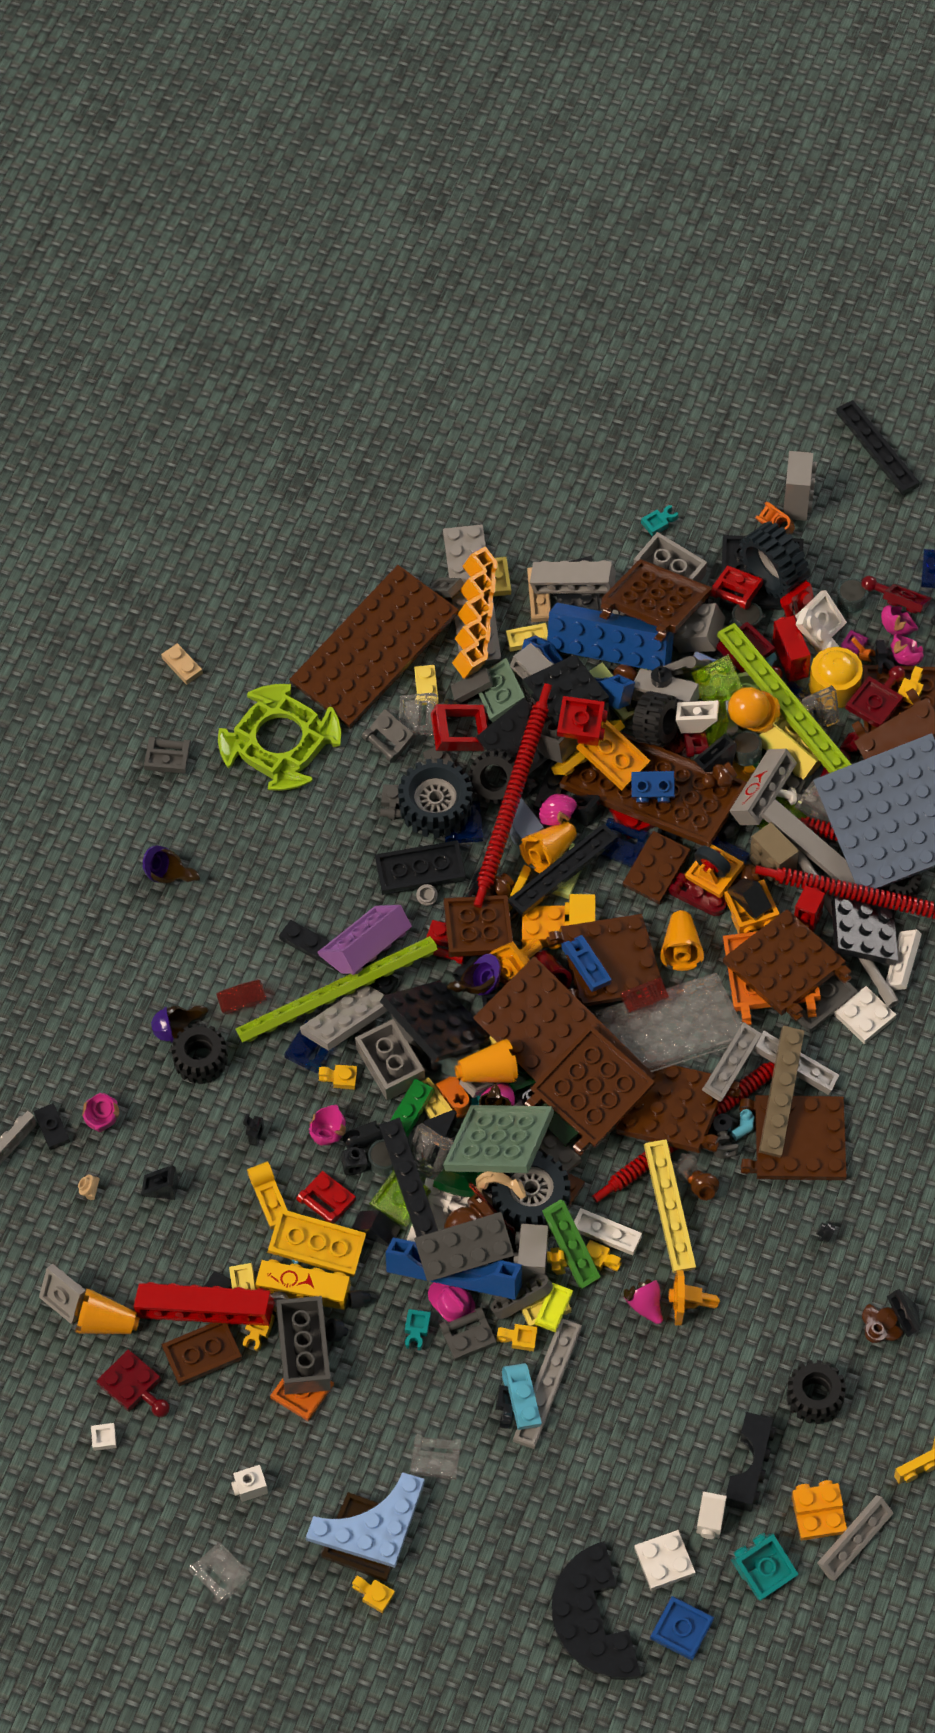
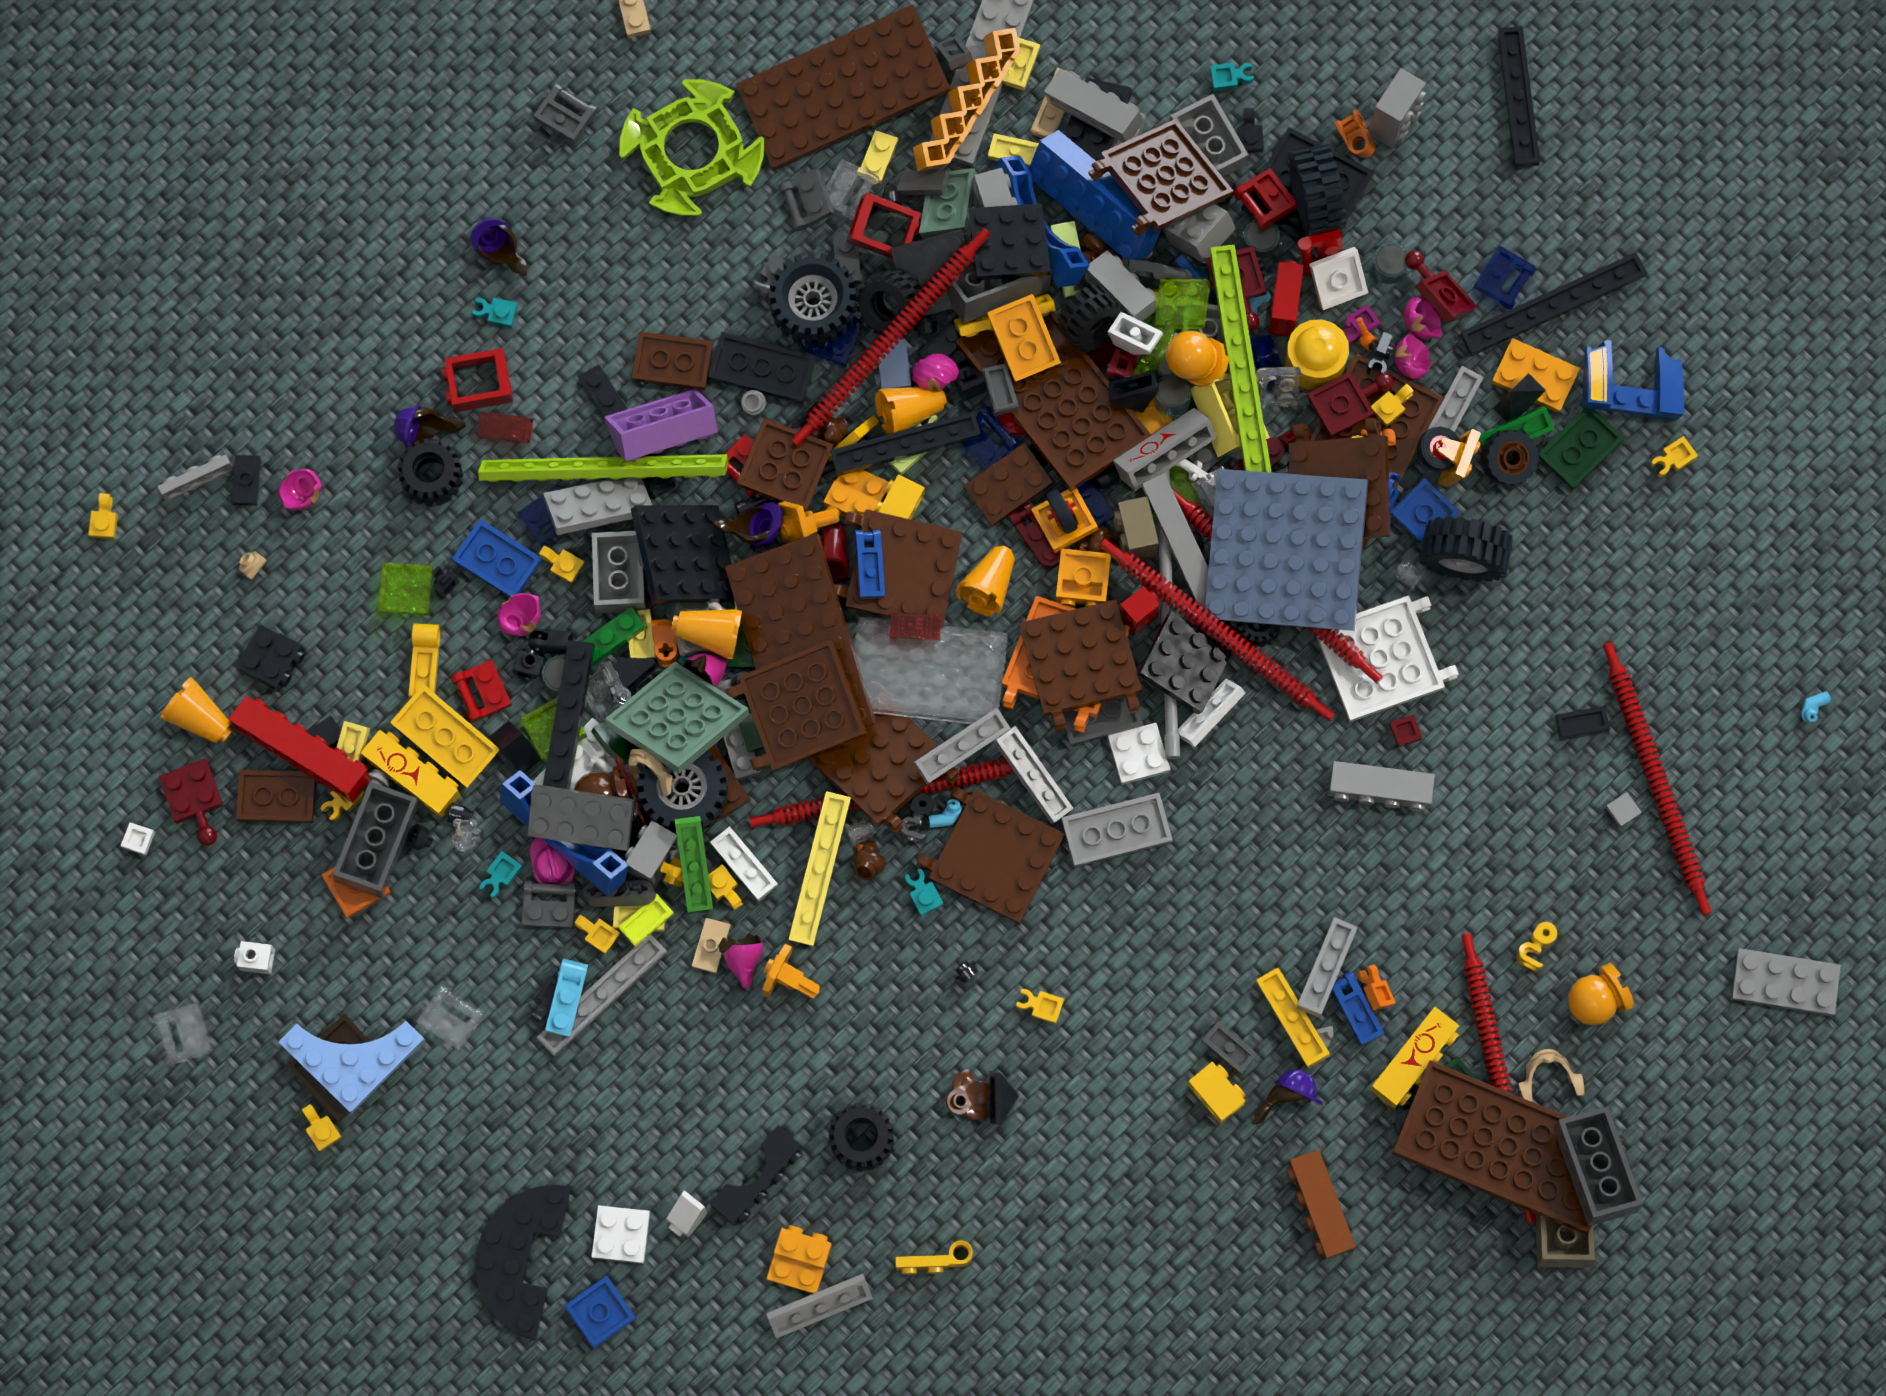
camera: 25 degrees right, 15 degrees up
light grey plate [39,1264,86,1324] -> none
black slope [141,1165,179,1200] -> none
red plate [557,696,608,746] -> none
blue brick [631,771,675,803] -> none
black tile [651,666,672,688] -> none
reddish brown animal [702,762,738,788] -> none
black slope [727,878,772,921] -> none
teal plate [731,1533,799,1600] -> none
dark tan plate [759,1026,805,1158] -> none
white plate [795,608,839,653] -> none
none -> black plate [235,624,305,692]
none -> clear neon green plate [378,562,433,616]
none -> red window [442,348,513,412]
none -> clear brick [451,819,481,851]
none -> blue plate [452,519,543,597]
none -> teal plate [472,298,518,328]
none -> reddish brown plate [632,332,713,391]
none -> tan plate [692,918,731,974]
none -> teal plate [905,868,944,917]
none -> dark grey tile [982,363,1019,416]
none -> yellow plate [1016,989,1064,1024]
none -> light grey plate [1061,793,1173,868]
none -> black plate [1237,108,1264,153]

